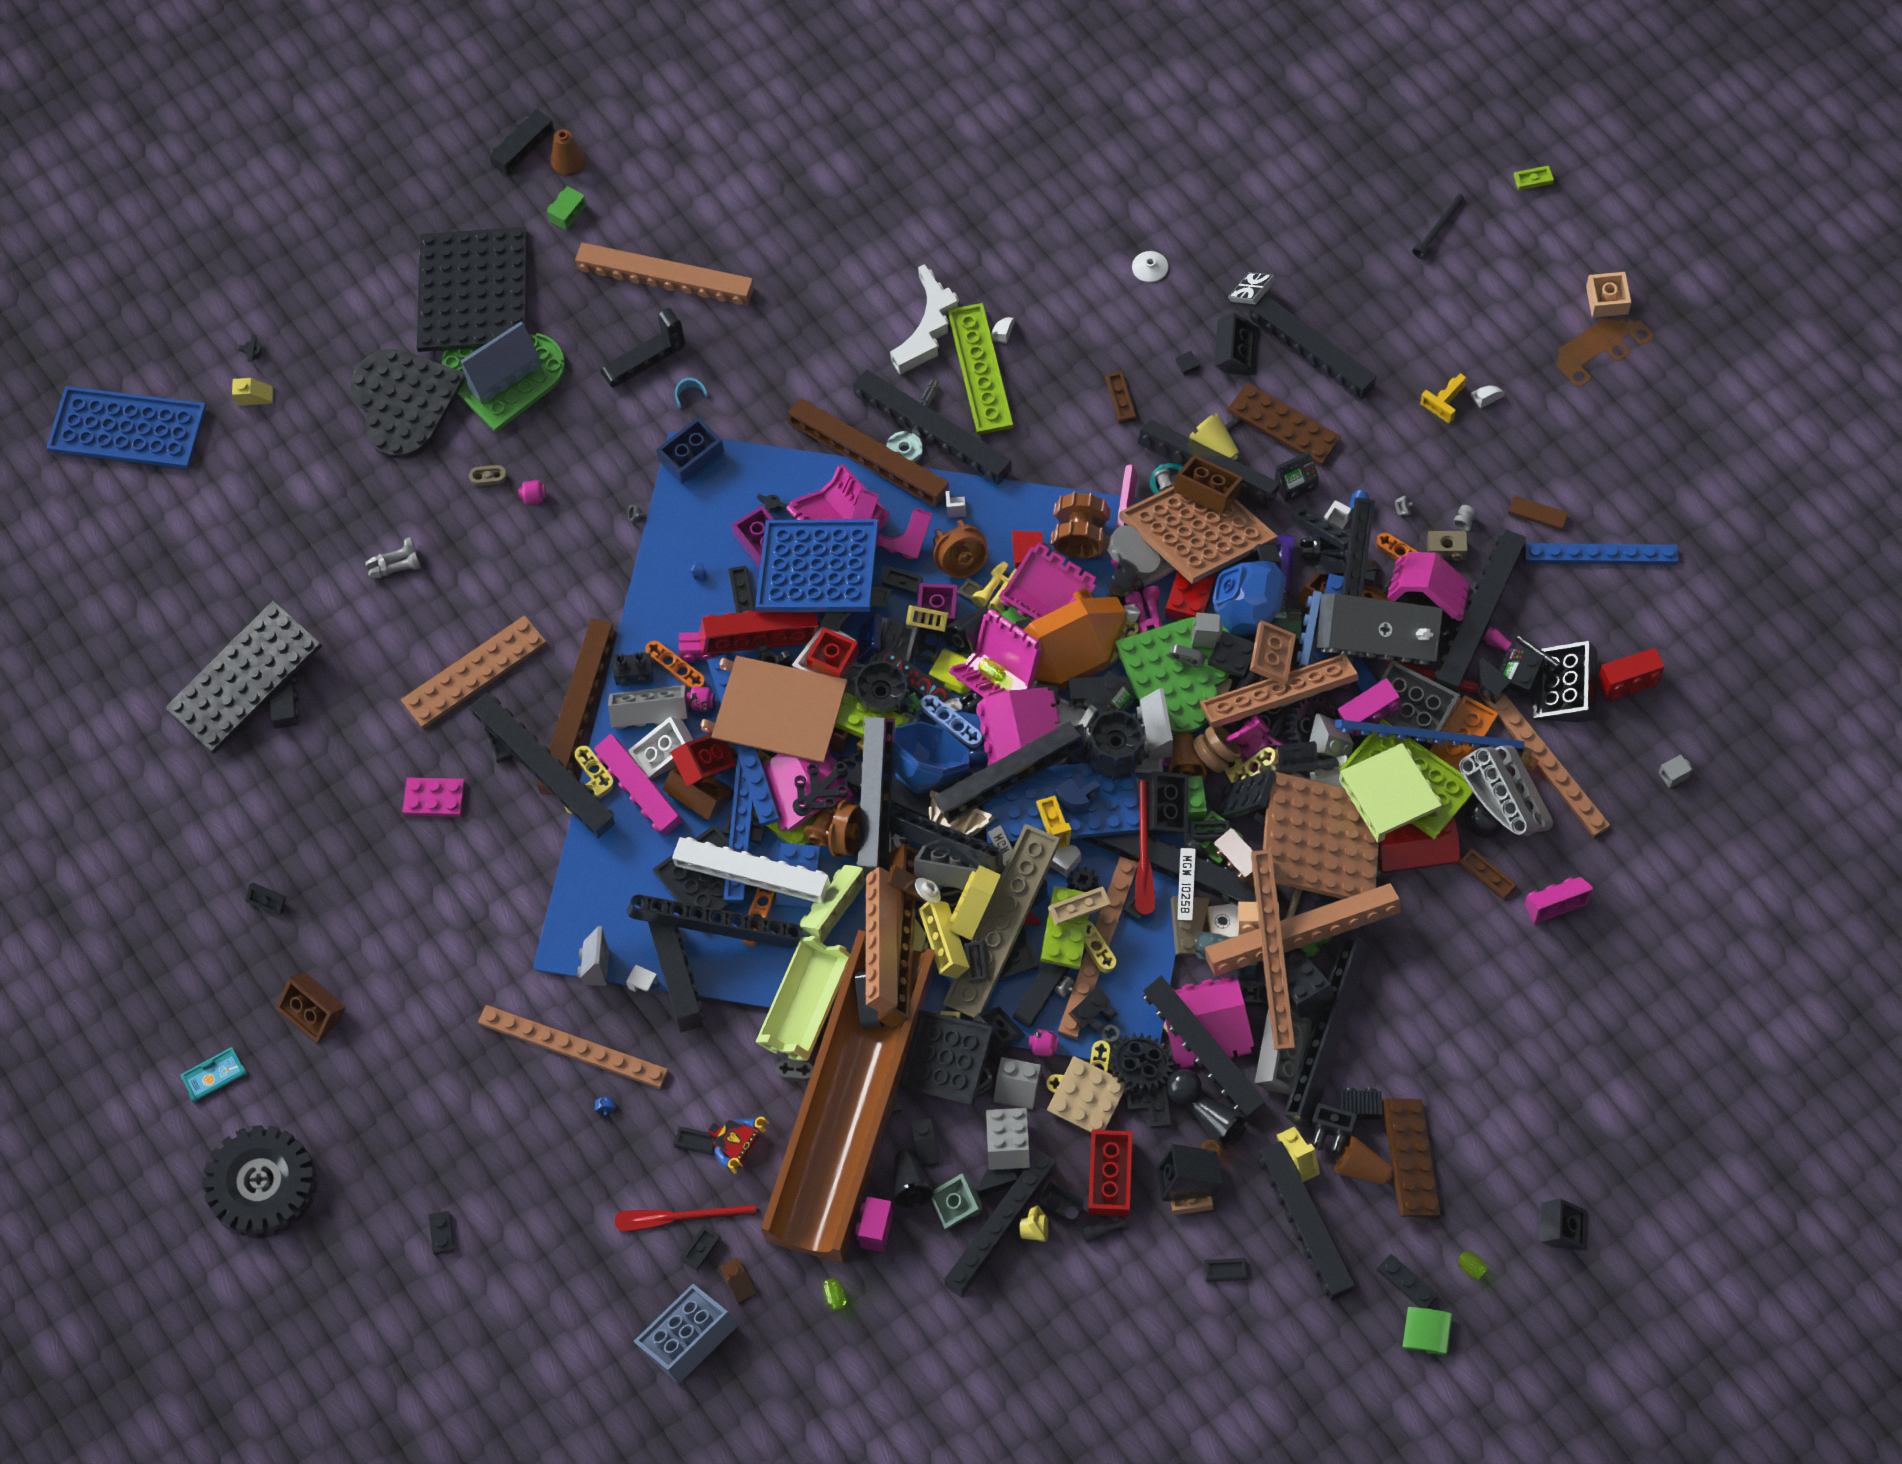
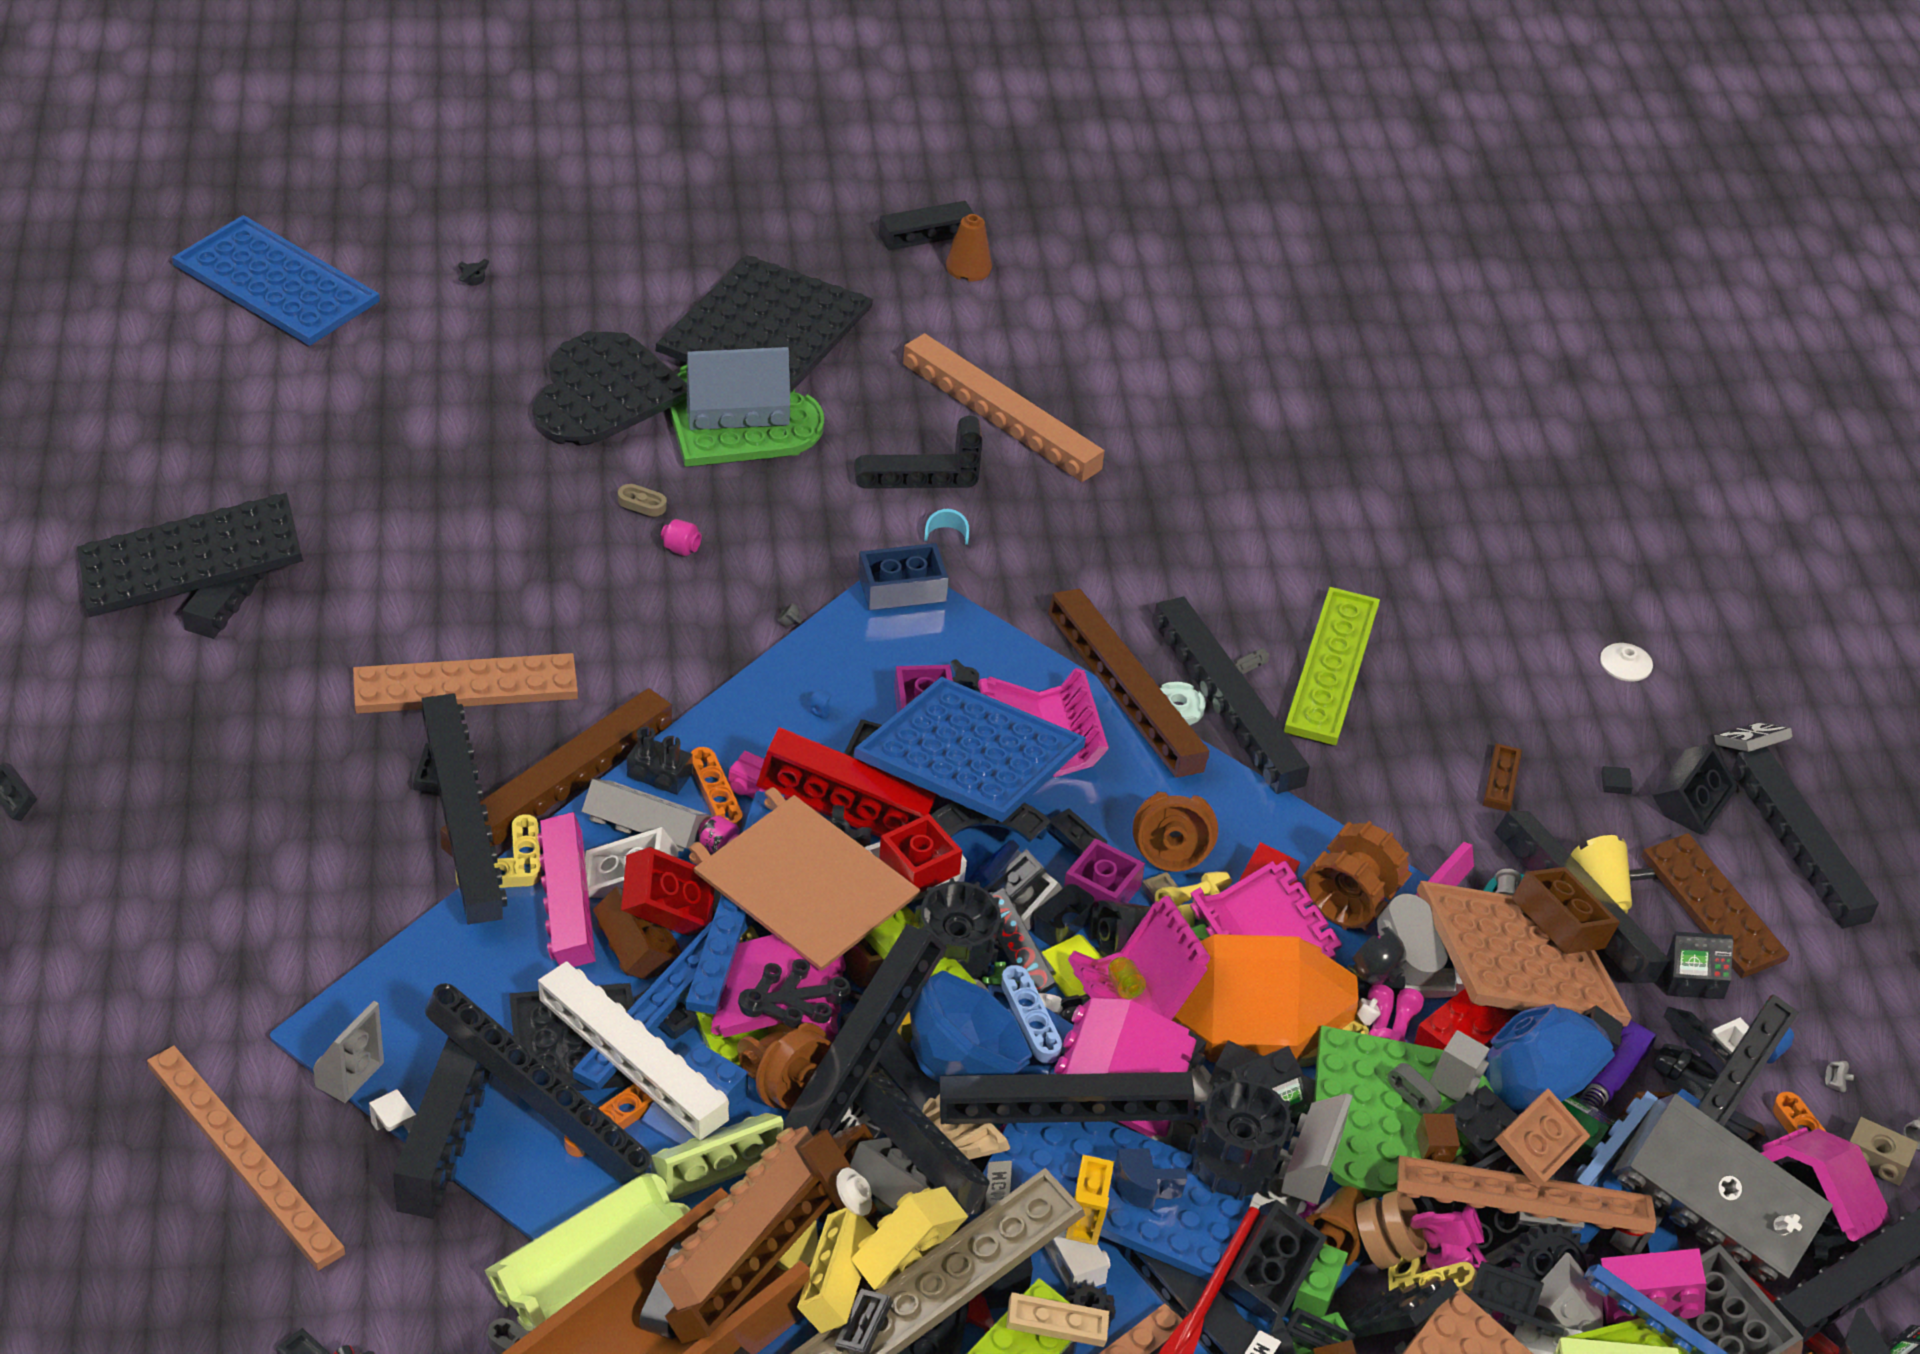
camera: 20 degrees right, 20 degrees down
light yellow slope [232,378,274,406] -> none
light grey piece [365,537,421,579] -> none
dark pink plate [403,778,465,817] -> none
bright green brick [547,186,587,231] -> none
blue piece [594,1097,616,1116] -> none
dark pink arch [851,489,933,560] -> none
white arch [890,264,959,375] -> none
light yellow slope [906,605,948,632] -> none
white panel [946,491,966,518] -> none
white brick [991,317,1015,344] -> none
dark pink cone [1482,627,1512,652] -> none
none -> reddish brown brick [1416,1113,1460,1163]

